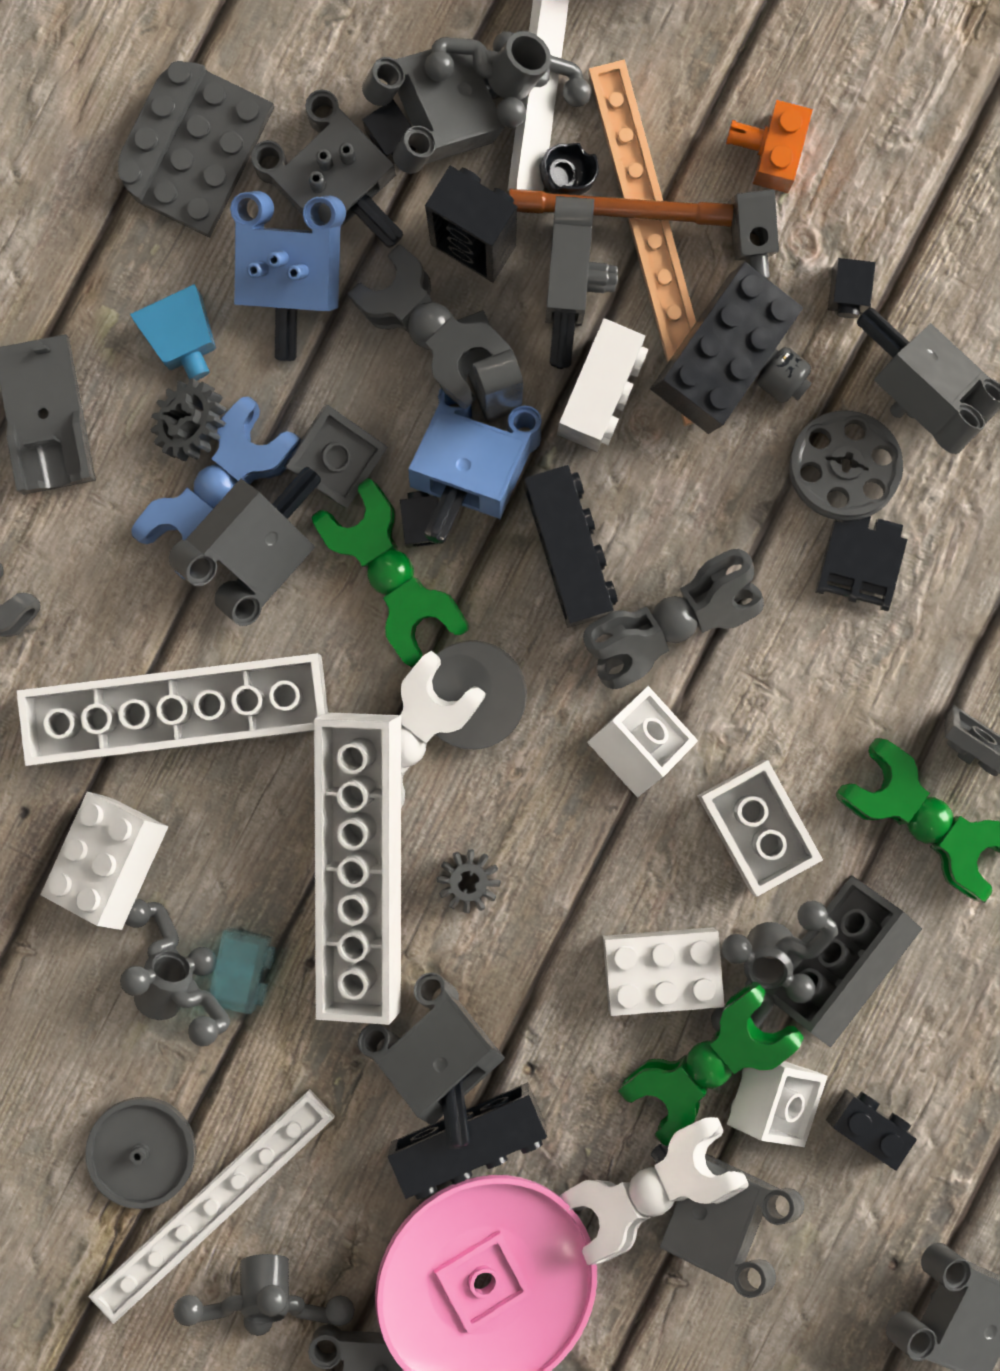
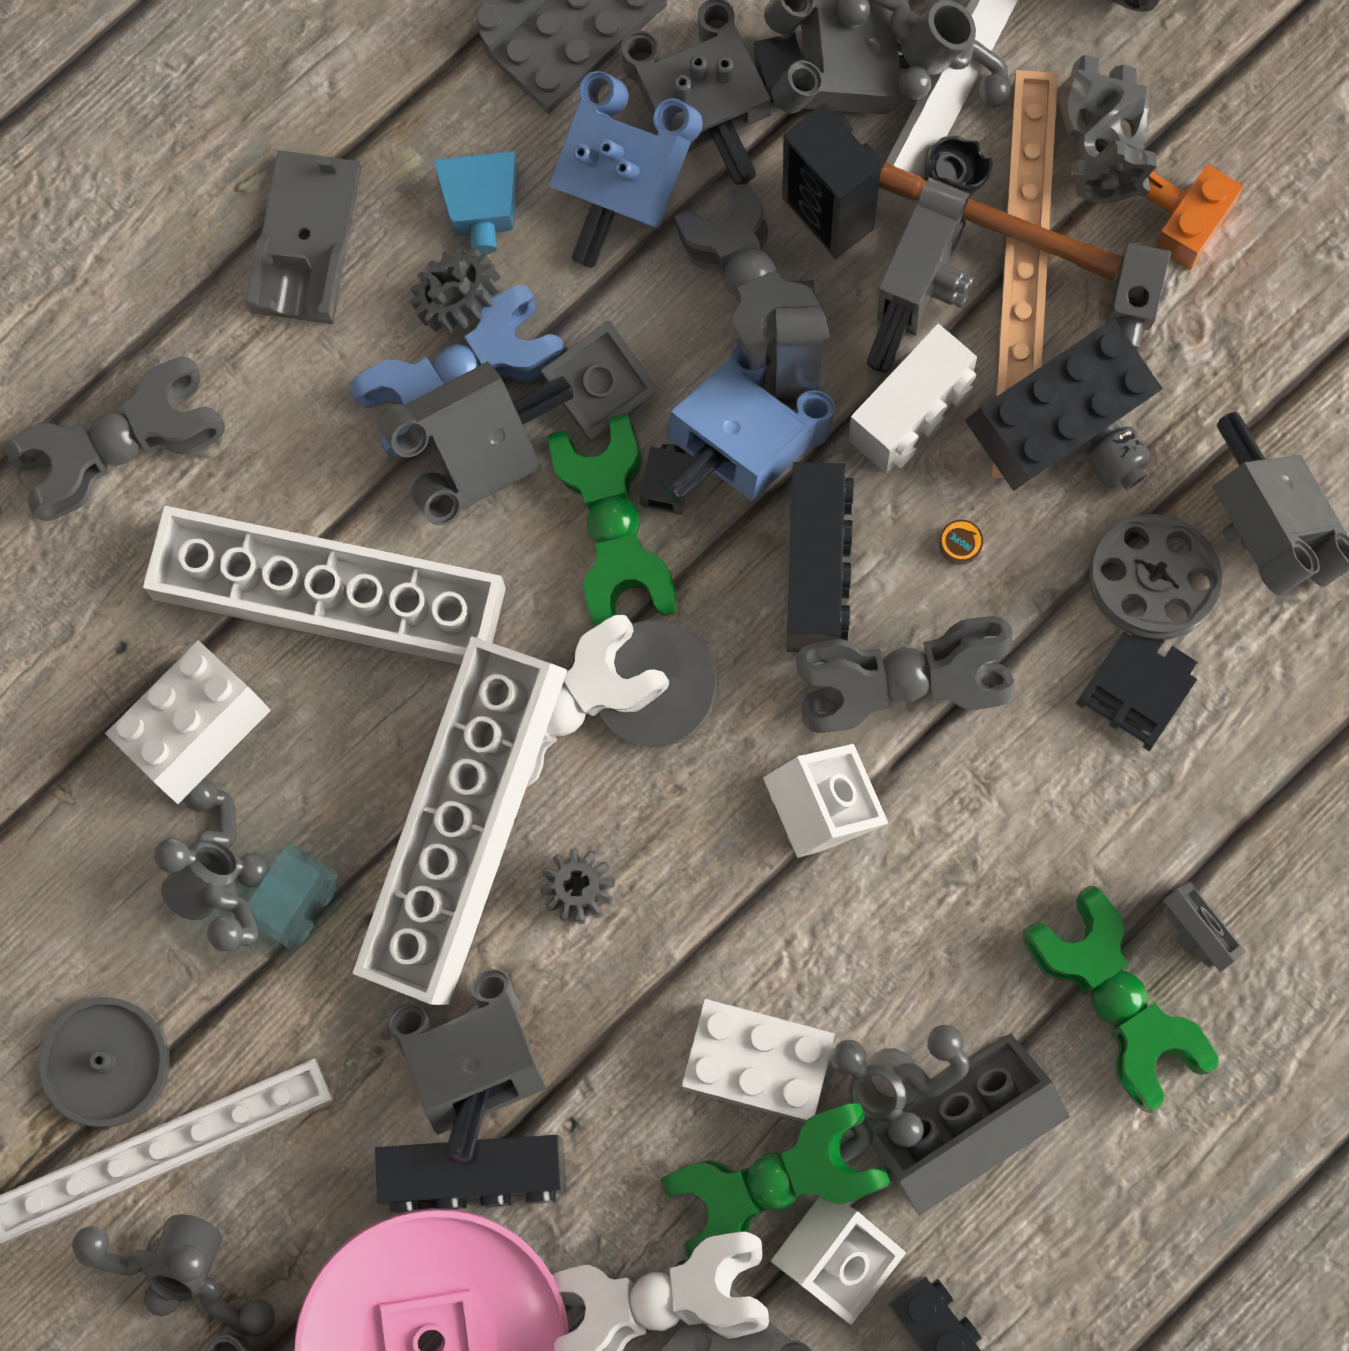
camera: 25 degrees right, 10 degrees down
white brick [697,760,823,897] -> none
black brick [828,258,876,318] -> none
none -> reddish brown tile [939,519,983,565]
none -> dark grey hips [1057,55,1157,203]

